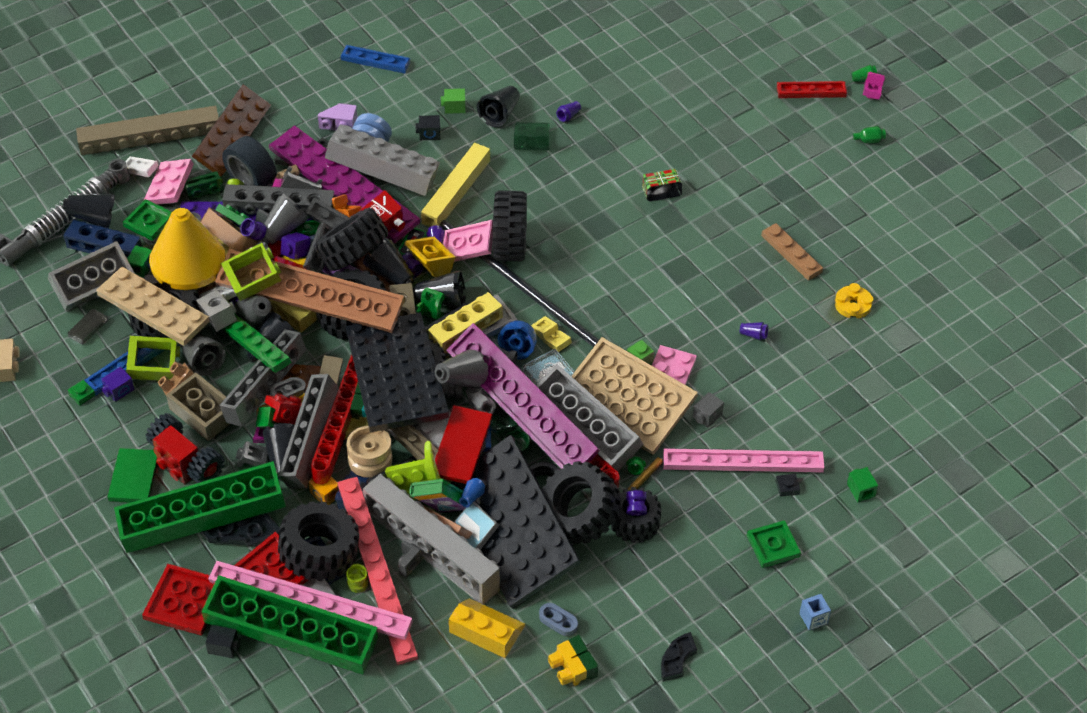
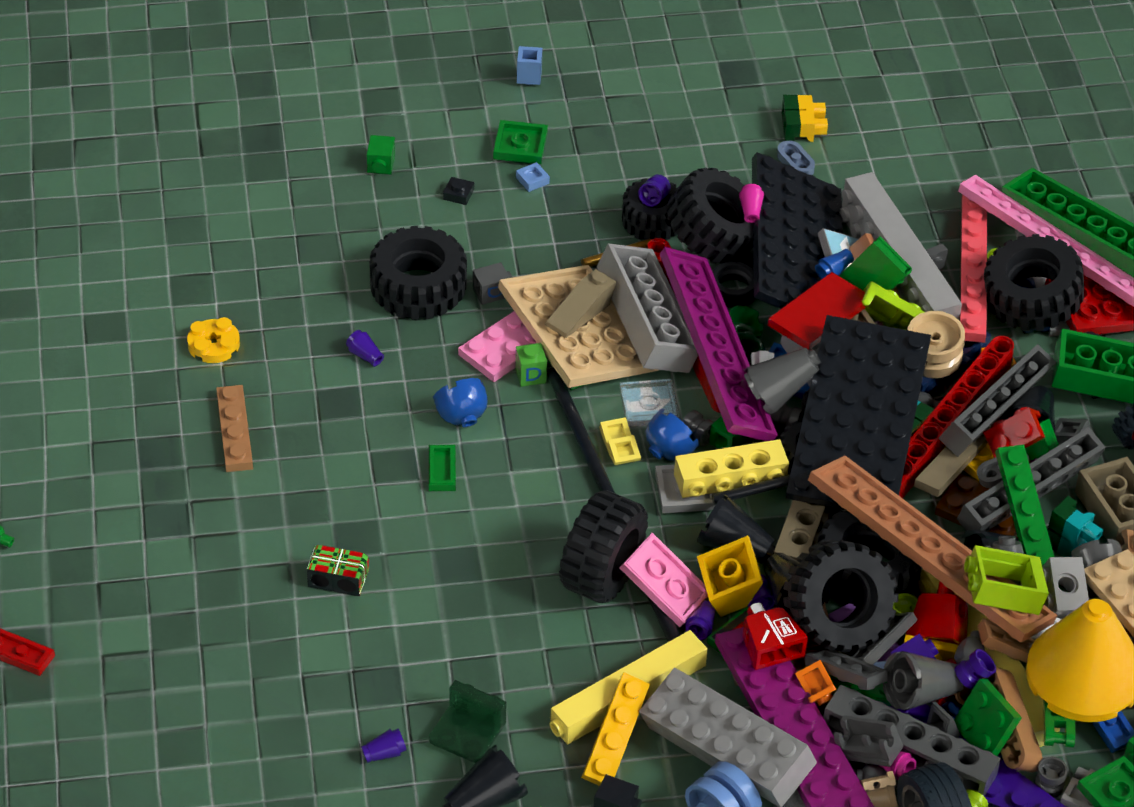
camera: 155 degrees left, 5 degrees down
green piece [416,287,445,320] -> none
yellow slope [449,598,525,658] -> none
black tile [661,632,697,681] -> none
bright pink plate [663,449,824,472] -> none
none -> black tyre [369,226,467,320]
none -> green tile [429,445,456,491]
none -> blue cylinder [433,378,488,427]
none -> medium blue tile [516,162,550,192]
none -> dark tan slope [545,269,616,338]
none -> yellow plate [581,672,650,786]
none -> dark pink cone [739,184,764,223]
none -> teal hips [1047,496,1103,557]

